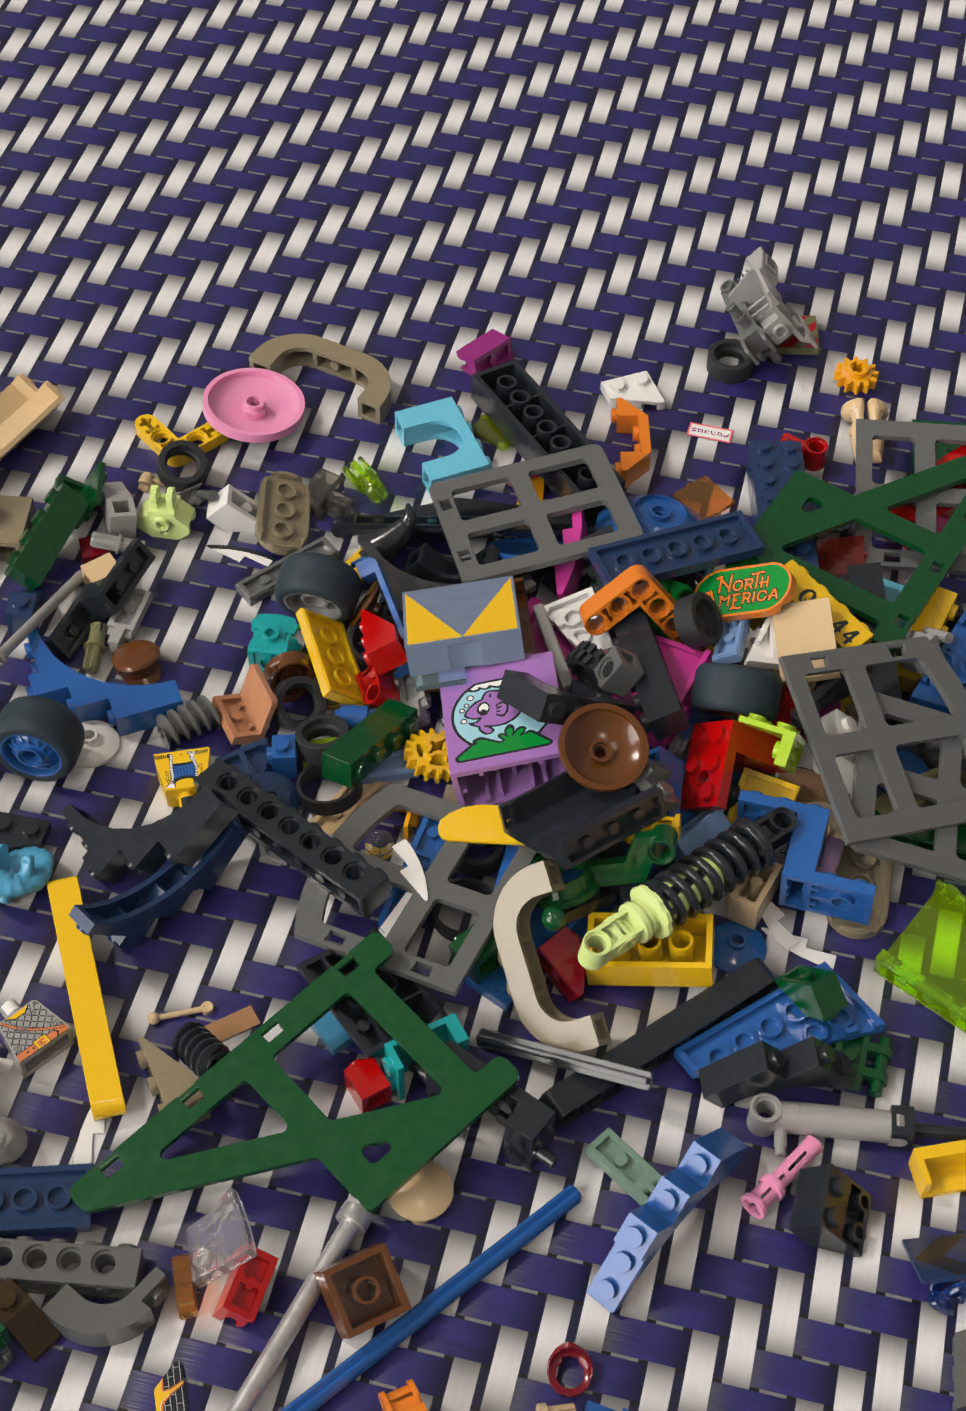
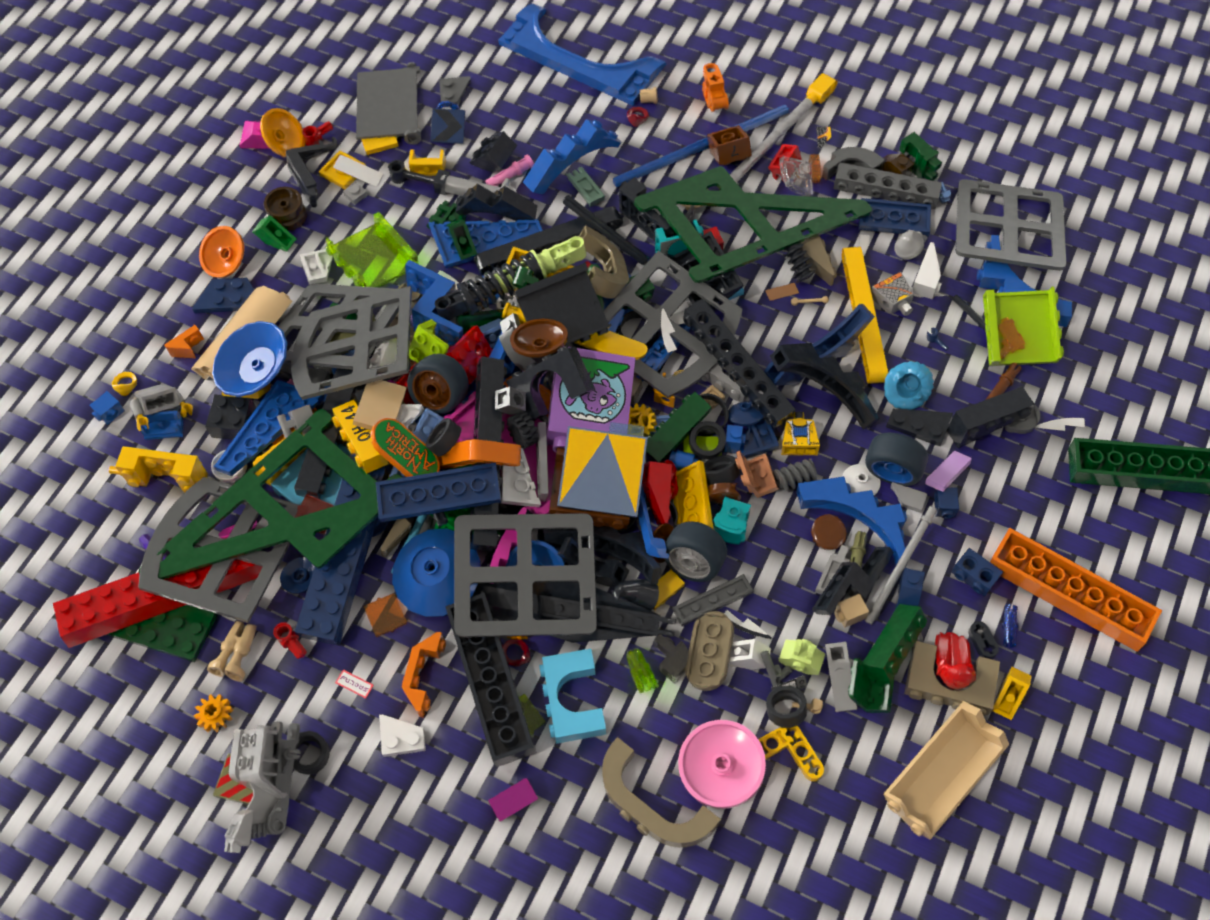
camera: 165 degrees left, 10 degrees up
dark red tile [79,536,109,564] -> none
light grey axle [90,531,145,555] -> none

